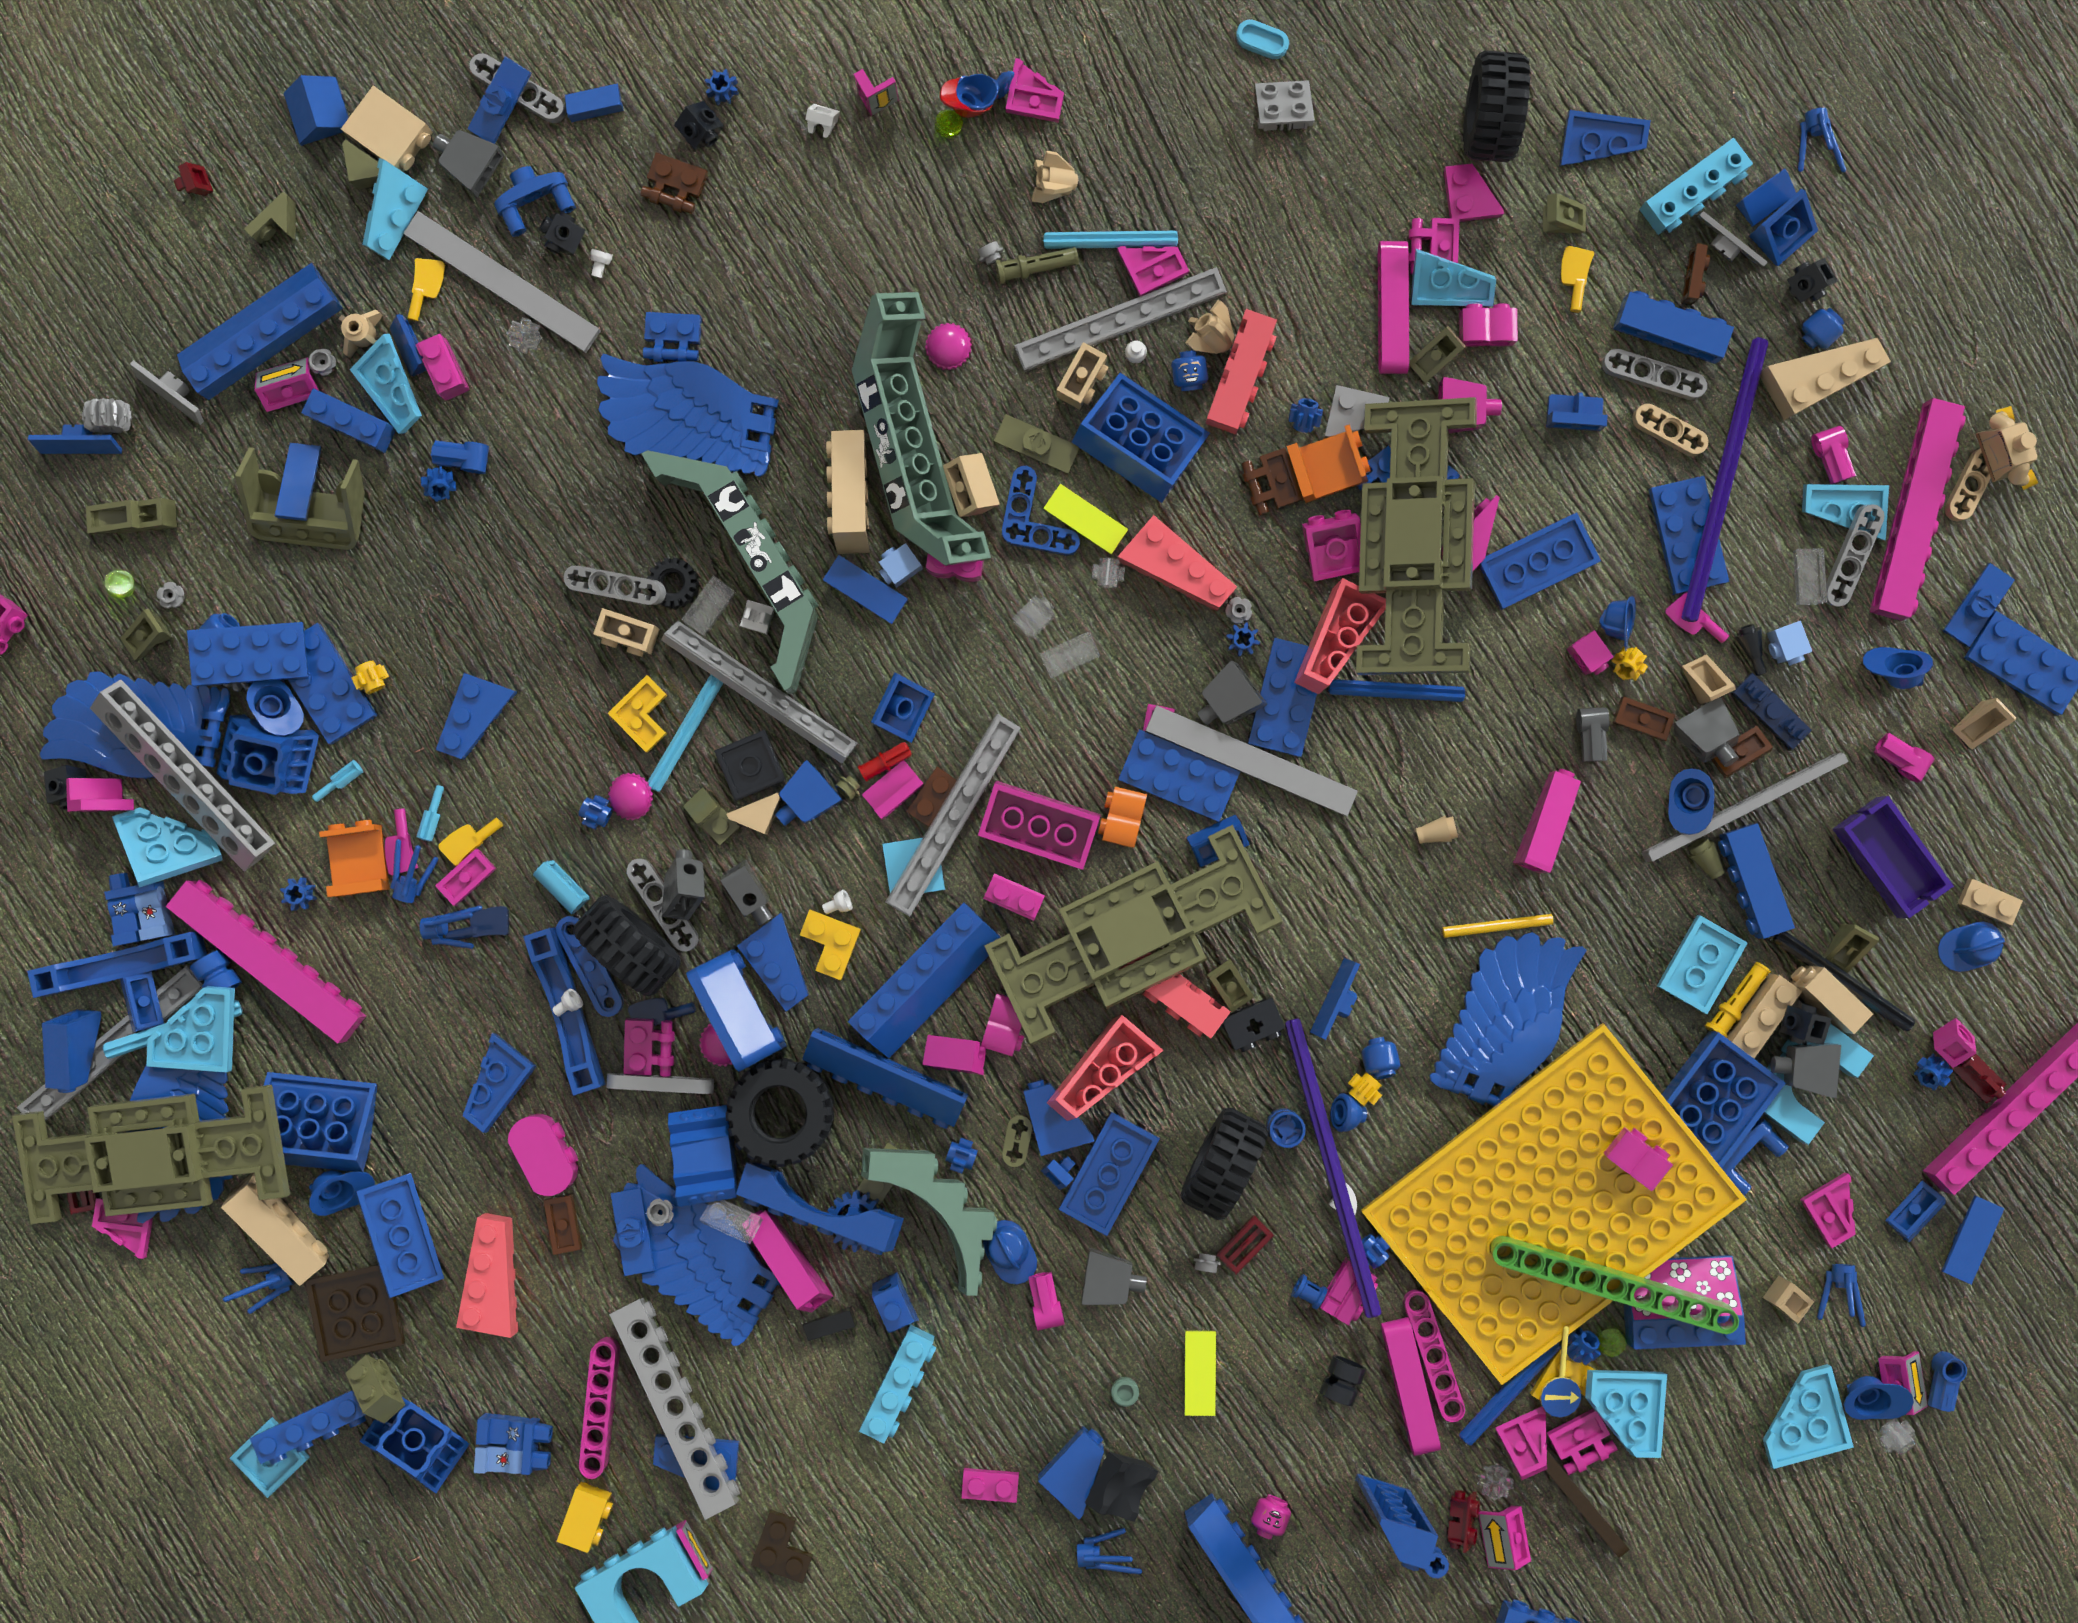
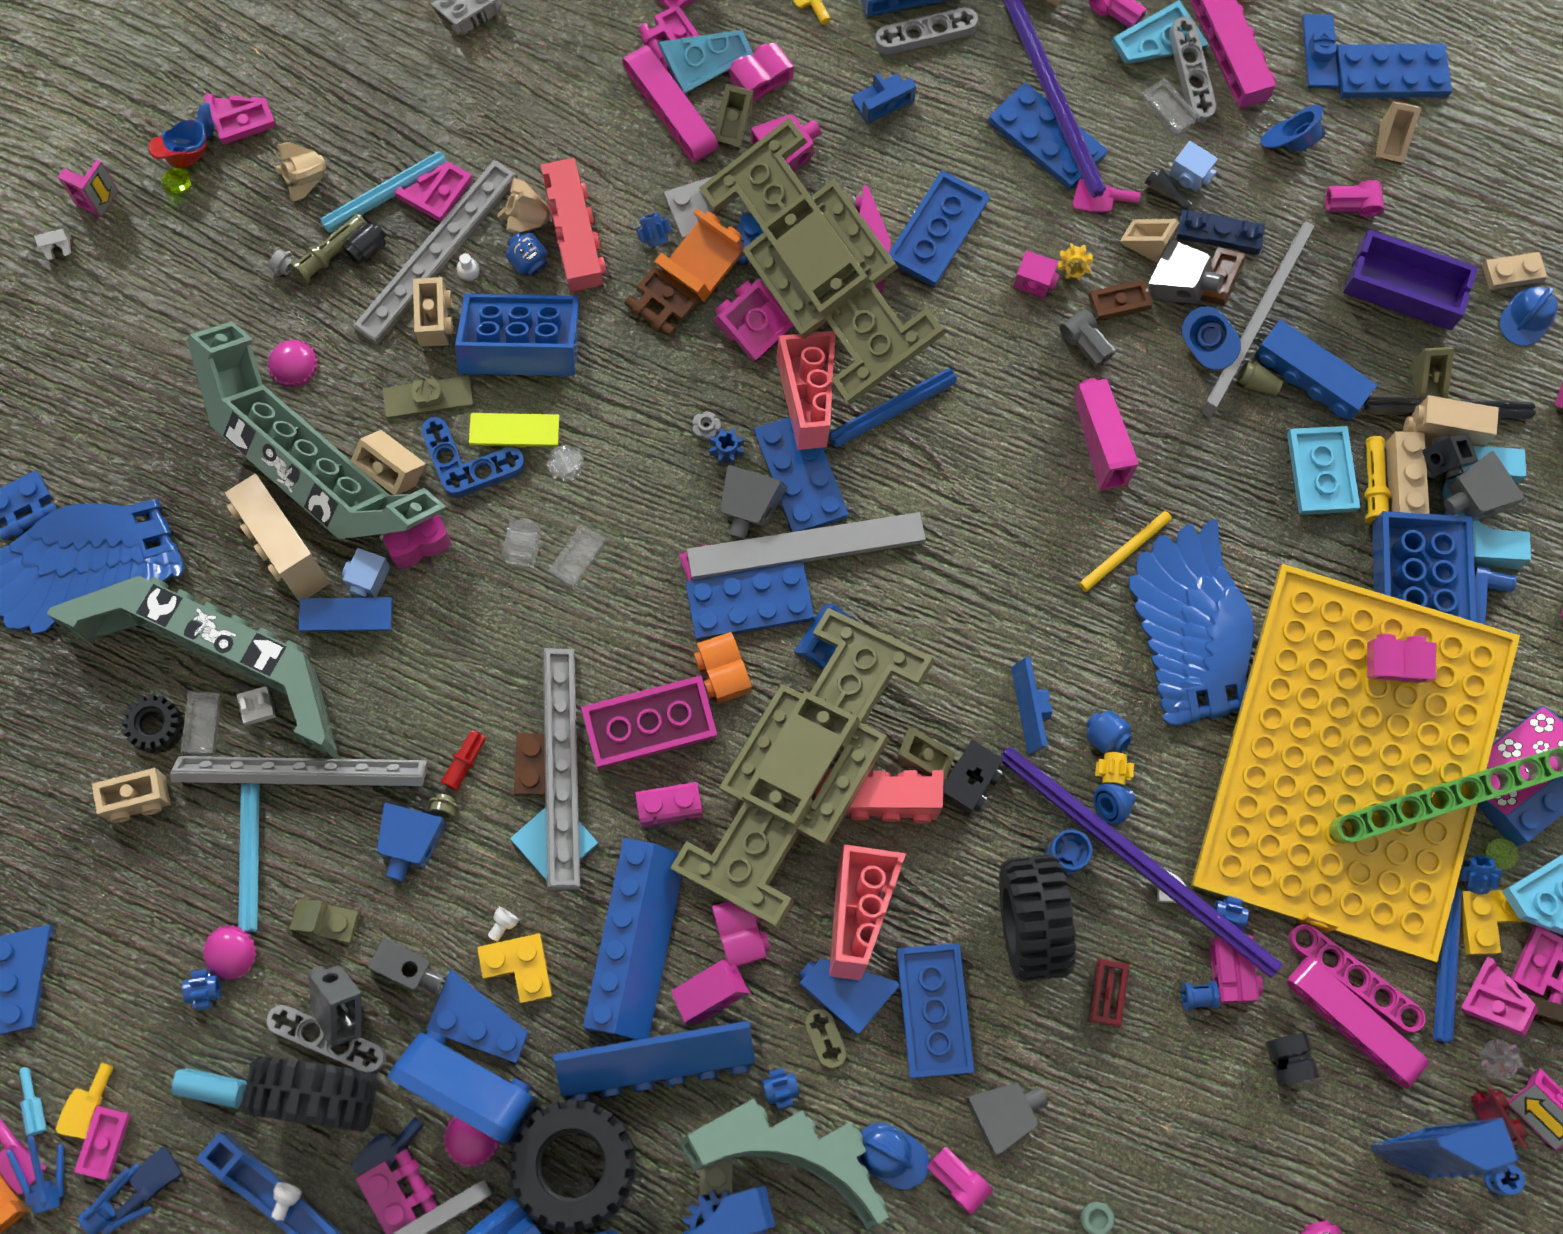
camera: 40 degrees left, 15 degrees down
blue plate [556,916,624,1017] -> none
light grey beam [564,566,666,605] -> none
yellow plate [608,675,668,753] -> none
black plate [714,729,786,801] -> none
tan slope [726,793,782,835] -> none
dark pink panel [862,760,925,820] -> none
blue slope [871,672,935,743] -> none
blue tile [1040,1156,1075,1190] -> none
coral wedge [1117,515,1237,611] -> none
neon yellow piece [1184,1331,1216,1416] -> none
light grey plate [1194,1253,1221,1273] -> none
tan cone [1416,815,1458,844] -> none
blue piece [1540,1326,1581,1418] -> none
blue piece [1599,596,1636,651] -> none
tan beam [1632,404,1708,457] -> none
none -> black brick [343,223,386,265]

